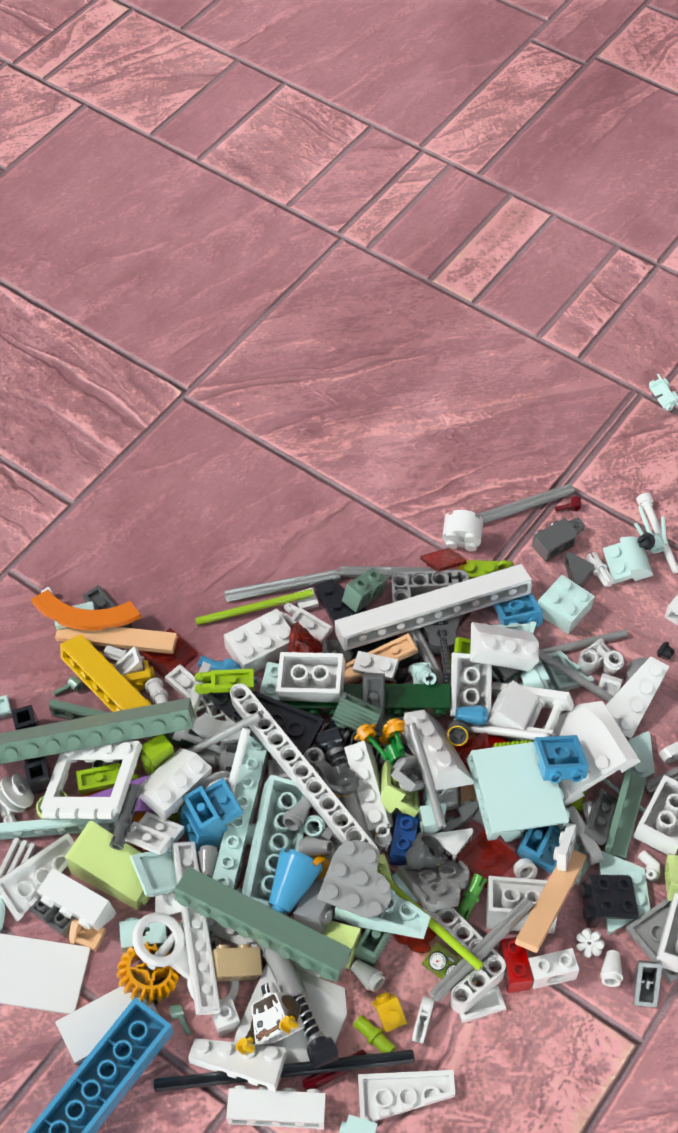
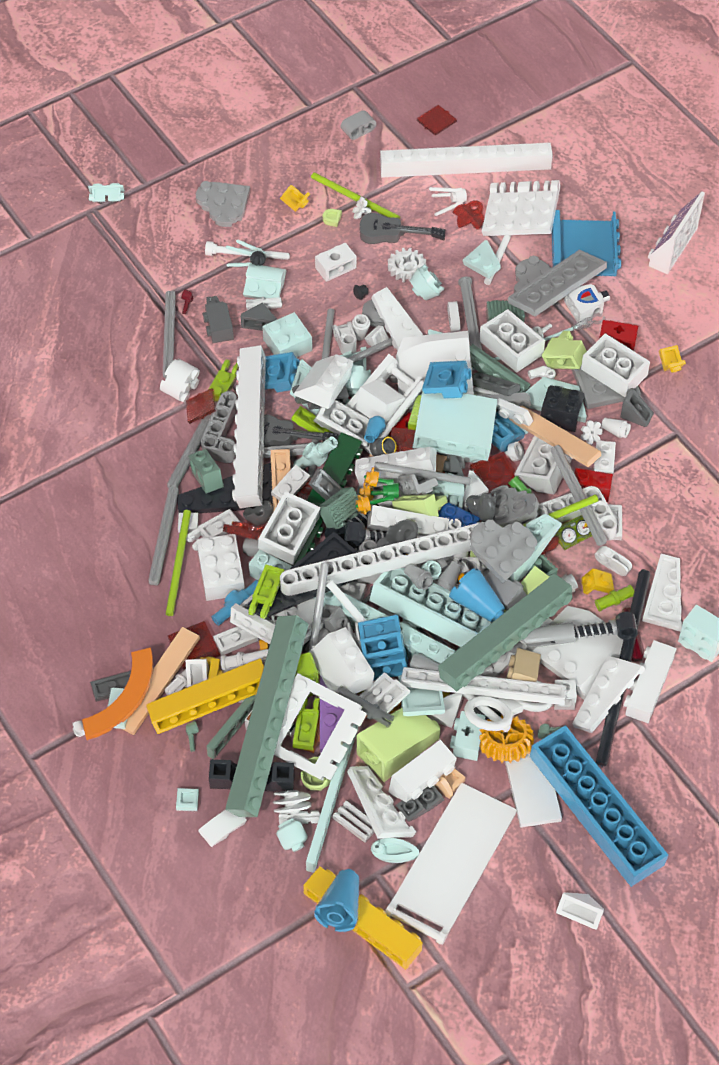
camera: 70 degrees left, 0 degrees up
torso [236,983,304,1055] -> none

